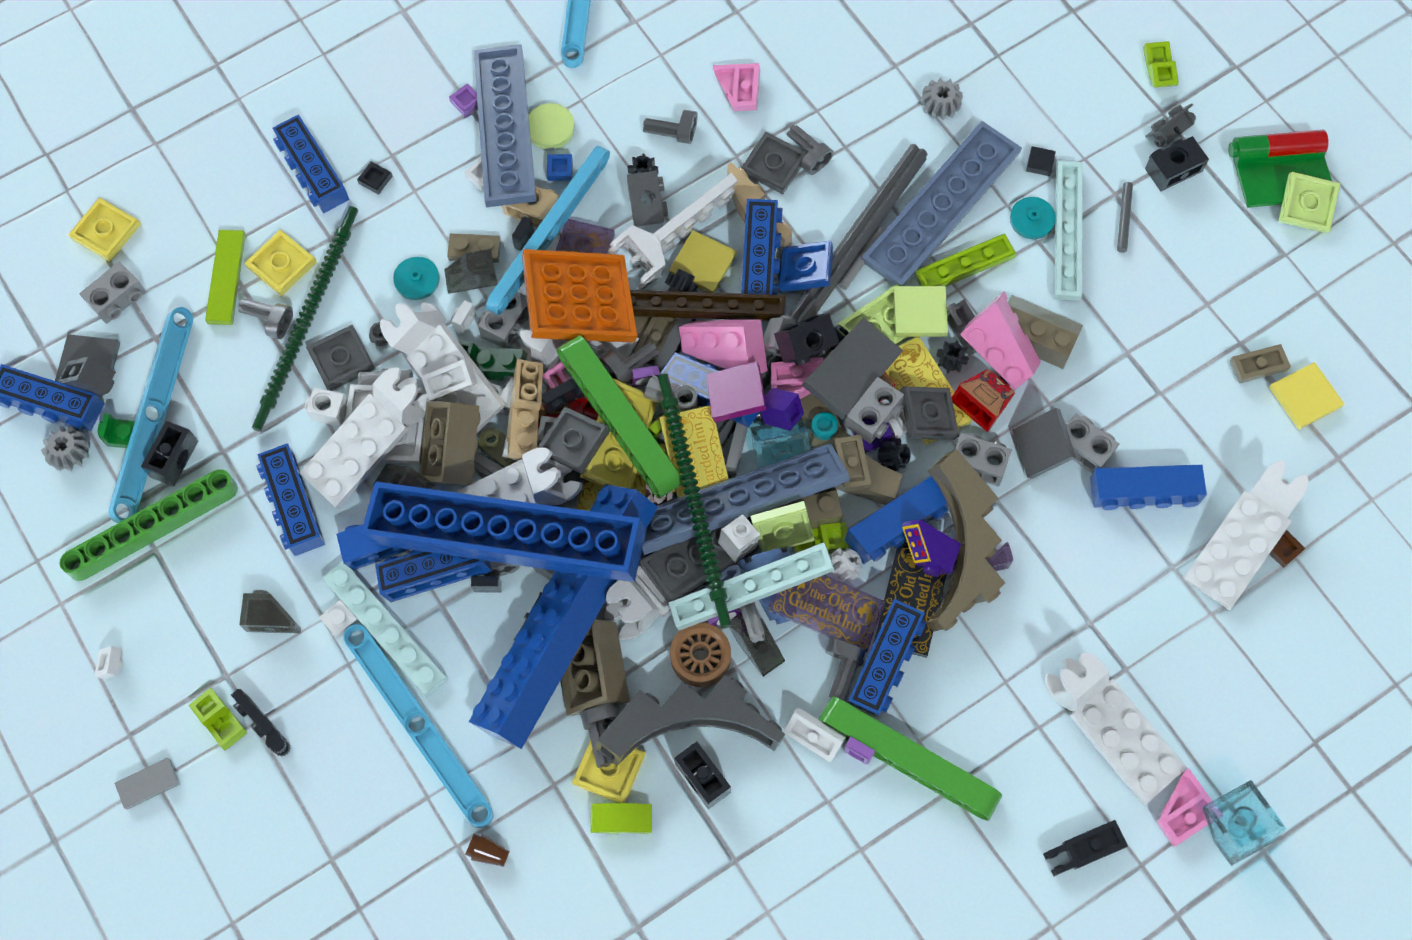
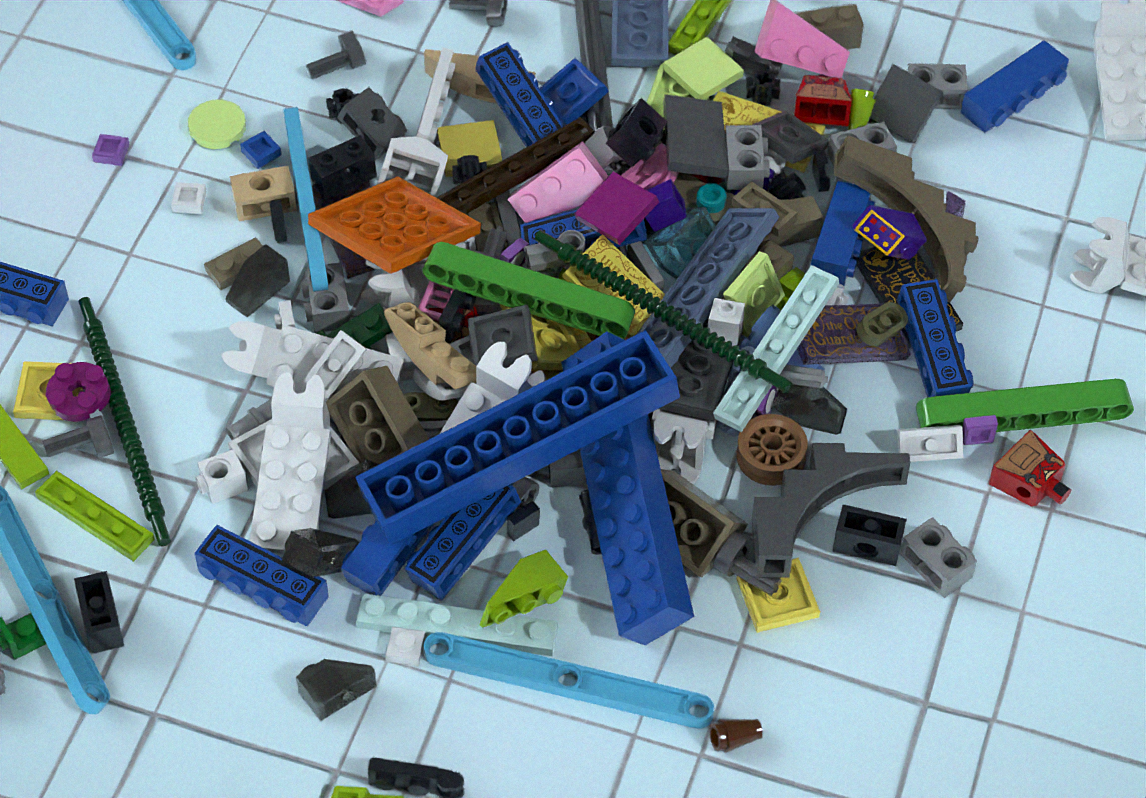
camera: 40 degrees left, 15 degrees down
bright green beam [59,469,238,581] -> none
dark grey tile [306,324,375,391] -> none
black tile [357,161,393,195] -> none
dark grey plate [369,322,388,347] -> none
teal piece [393,257,440,300] -> none
sand blue plate [474,44,537,208] -> none
lime slope [590,803,652,835] -> none
dark grey tile [741,131,807,195] -> none
flat silver piece [825,638,866,701] -> none
light grey bar [838,227,885,290] -> none
none -> lime tile [35,470,155,562]
none -> magenta plate [46,362,111,422]
none -> clear smoke slope [282,528,359,577]
none -> black brick [308,135,377,200]
none -> lime slope [479,549,568,628]
none -> black tile [812,150,830,192]
none -> lime cone [848,89,876,130]
none -> olive plate [857,302,908,346]
none -> light grey brick [900,517,977,598]
none -> torso [989,430,1071,507]

